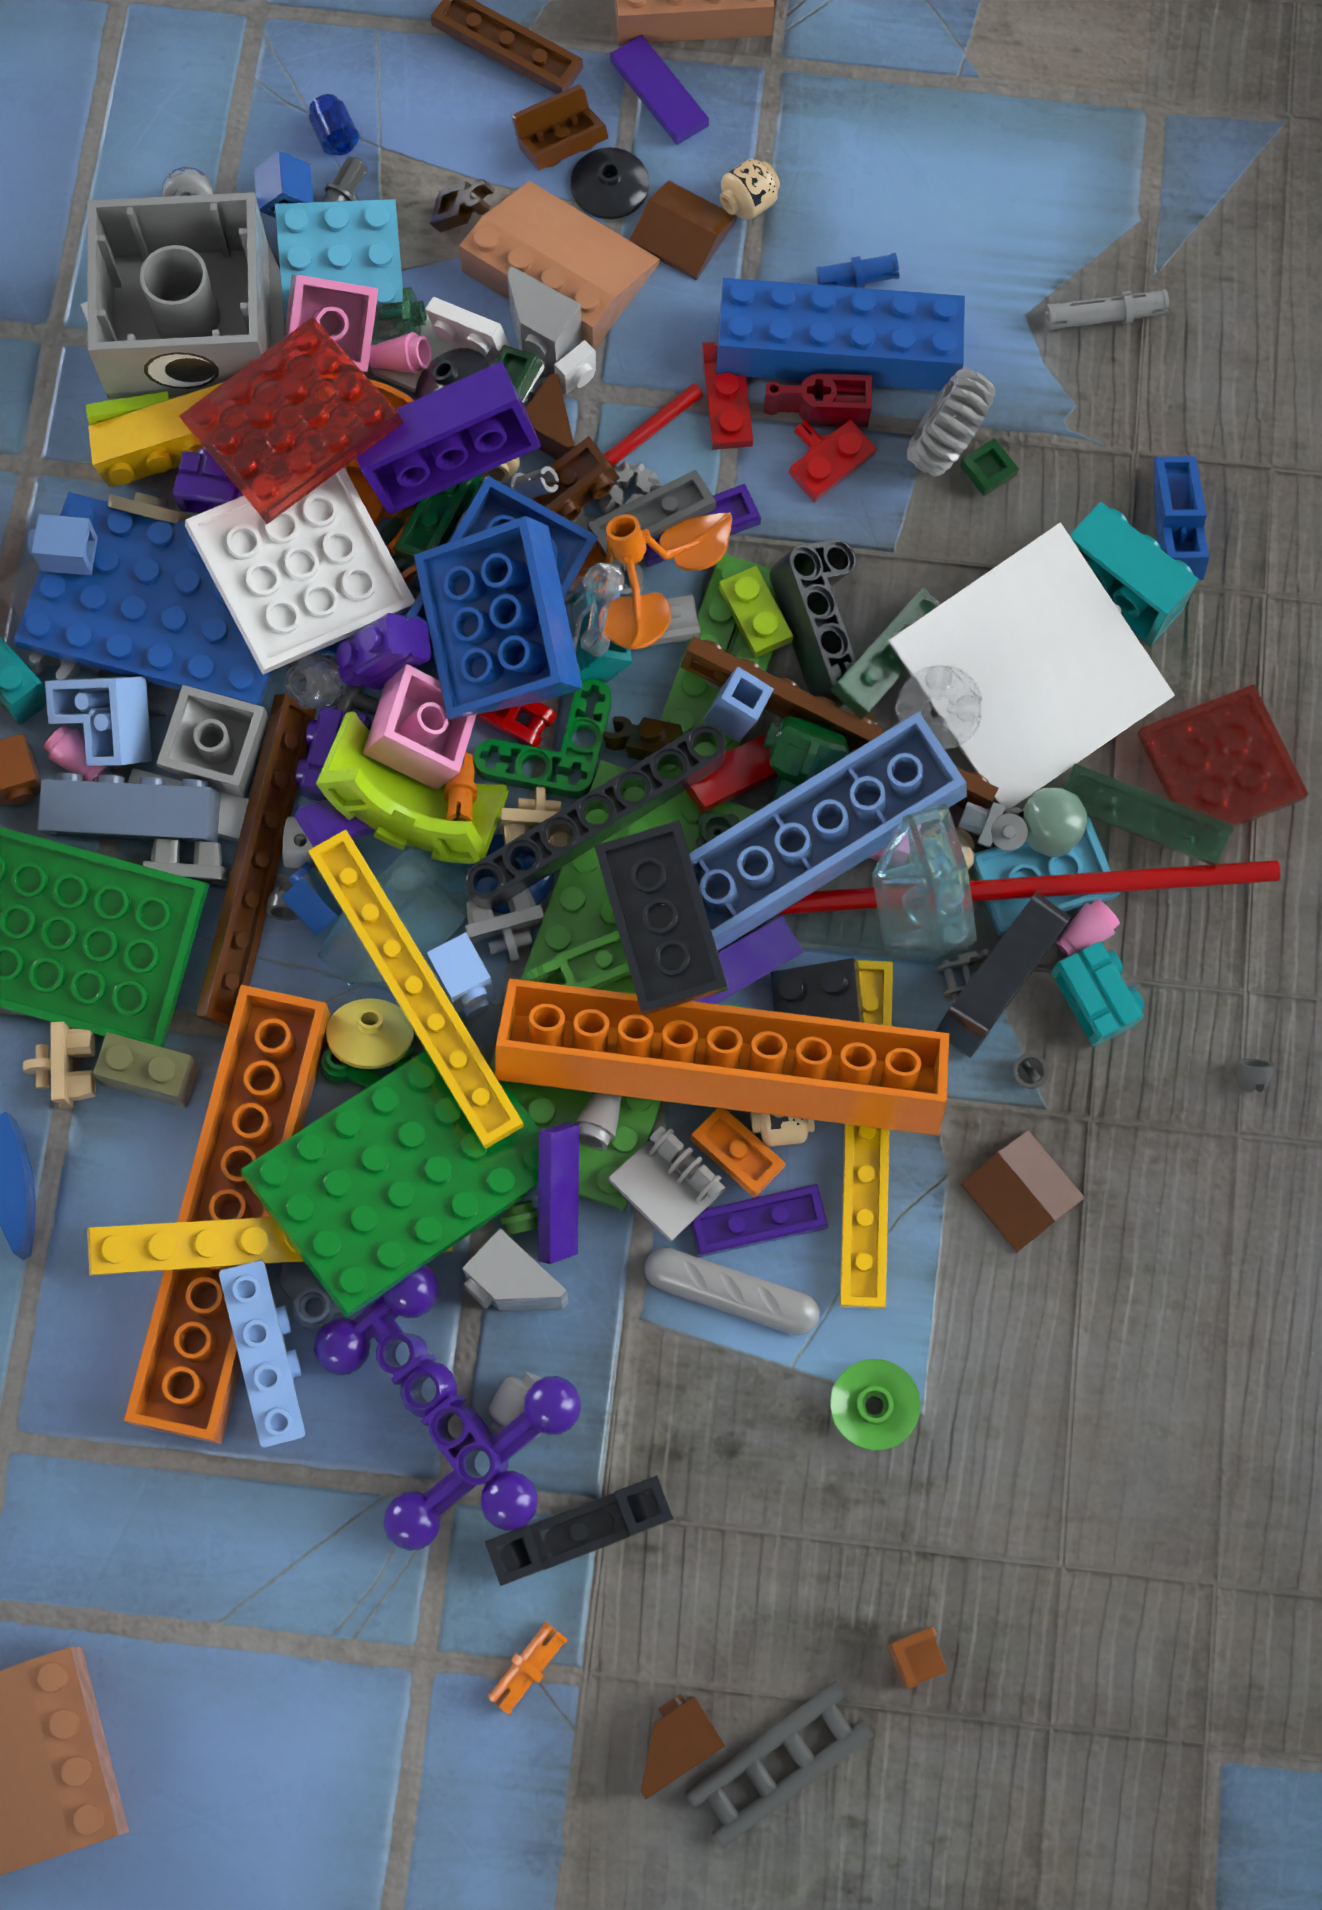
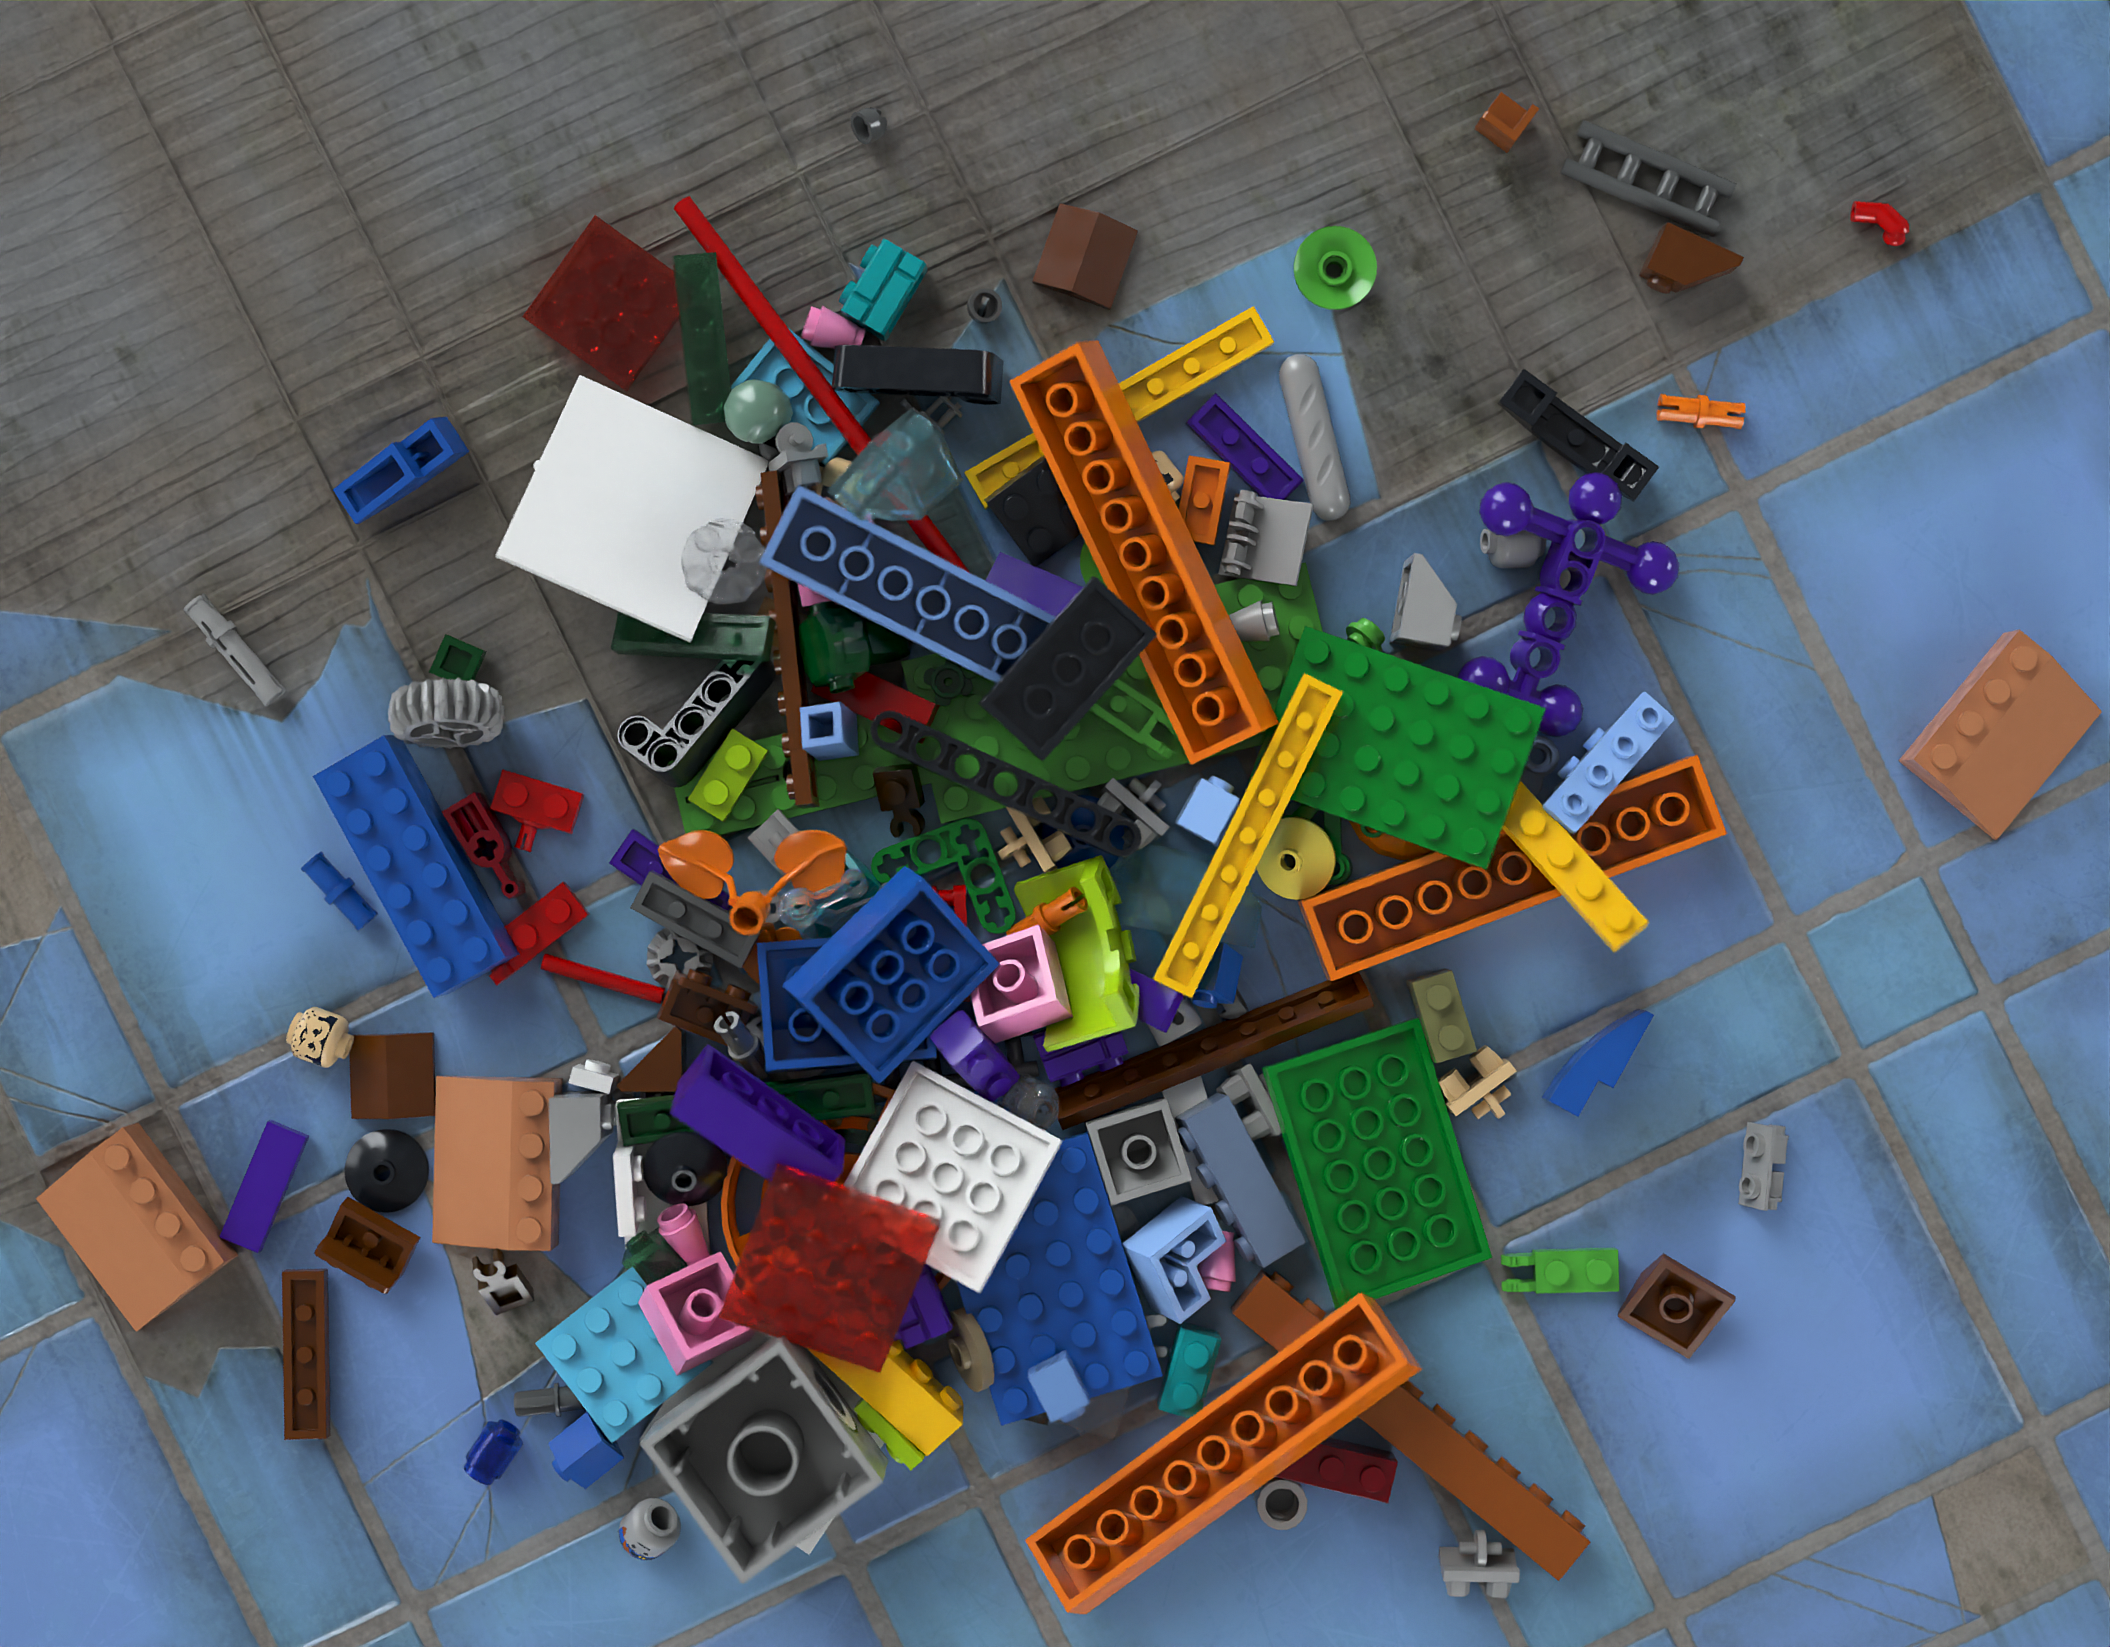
camera: 125 degrees left, 15 degrees up
dark purple tile [538,1122,579,1264] -> none
teal brick [1069,502,1199,647] -> none

